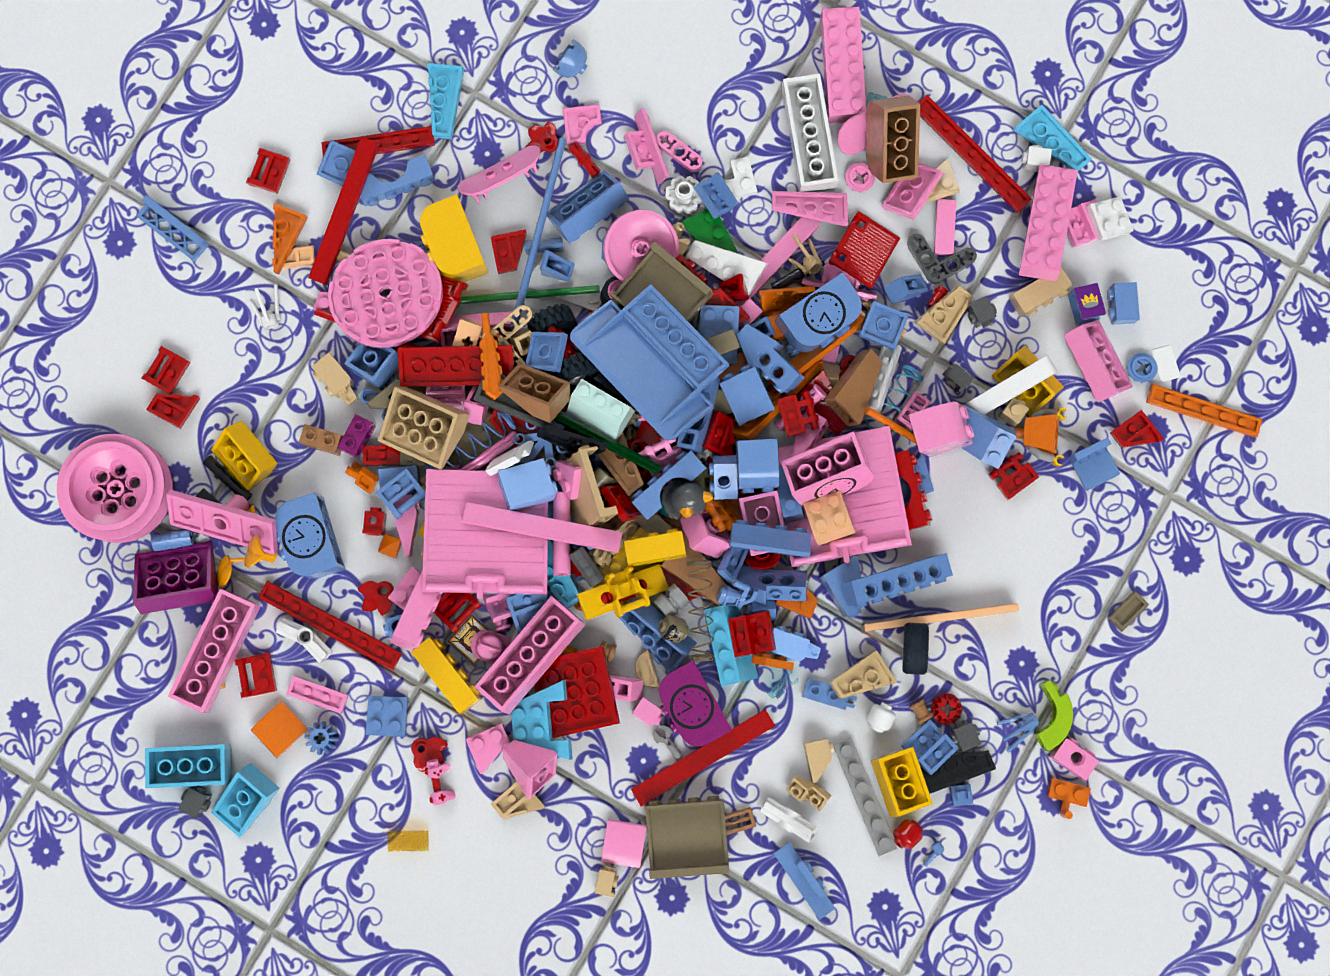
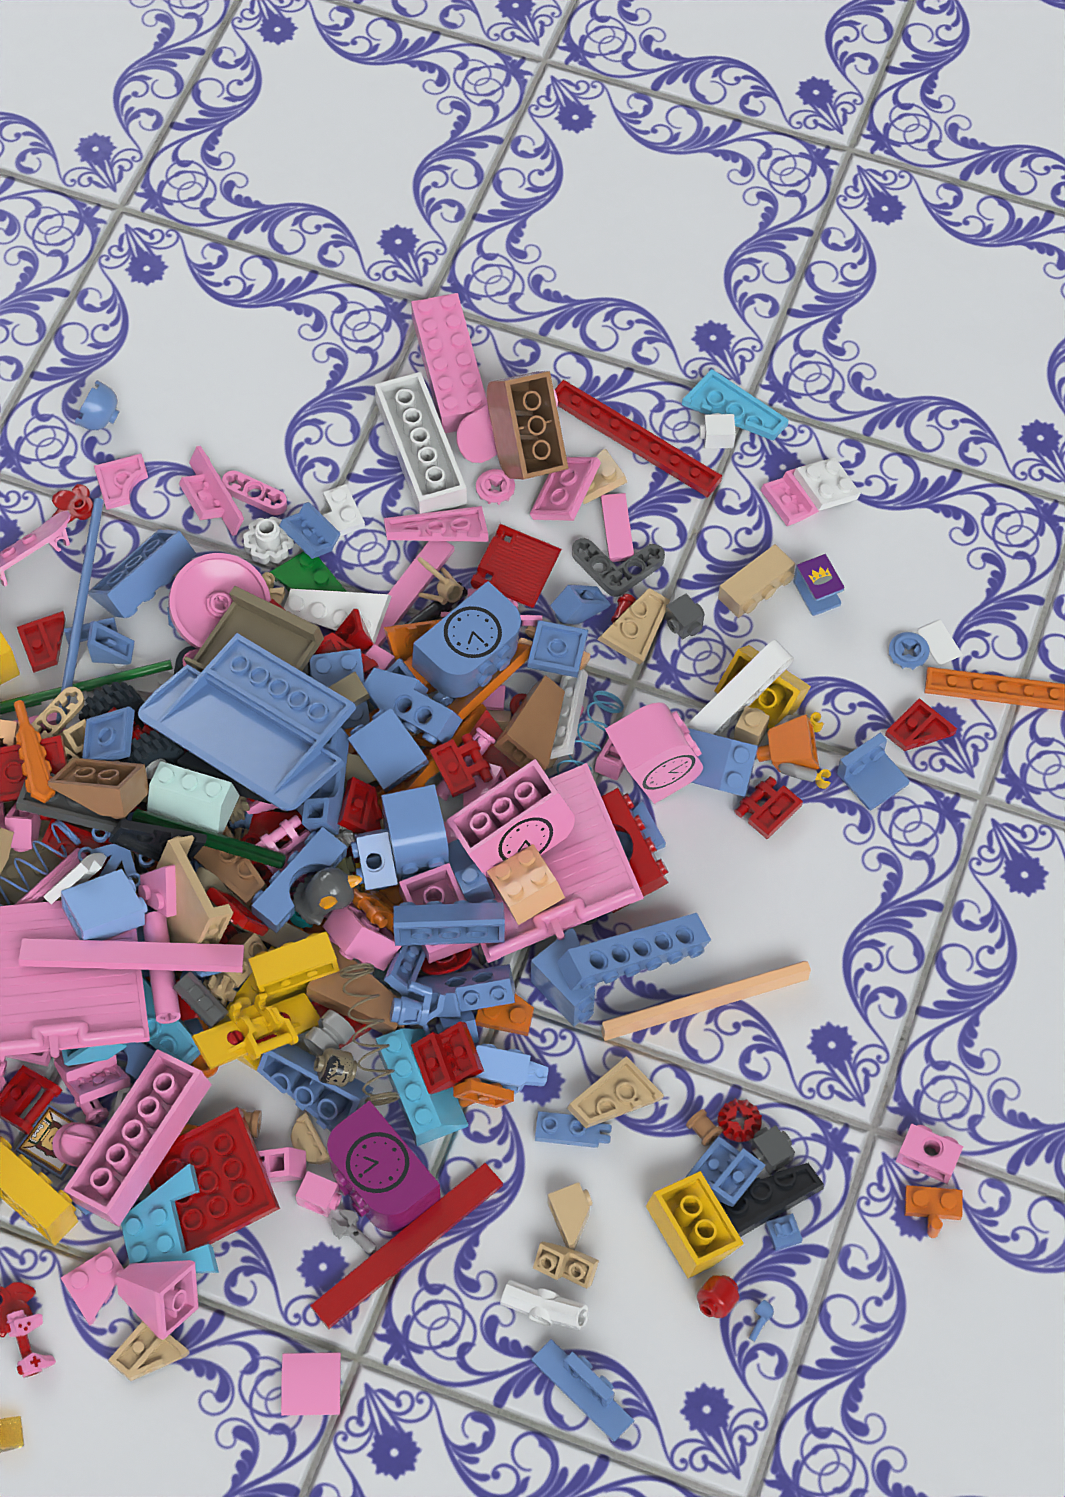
camera: 10 degrees left, 20 degrees down
medium blue wing [505,594,548,634] -> none
red pin [568,142,601,178] -> none
tan brick [595,865,619,897] -> none
dark tan panel [644,796,730,879] -> none
medium nougat tile [725,807,757,835] -> none
clear light blue plate [766,670,799,699] -> none
light grey plate [833,738,897,856] -> none
orange bar [864,406,917,444] -> none
white head [867,702,896,733] -> none
black wheel [902,623,929,675] -> none
dark grey brick [942,364,974,396] -> none
medium blue plant [997,713,1040,753] -> none
bright pink brick [1019,164,1078,282] -> none
lime arch [1034,680,1073,751] -> none
bright pink slope [1064,320,1133,403] -> none
medium blue brick [1107,282,1140,325] -> none
dark tan tile [1107,591,1149,632] -> none

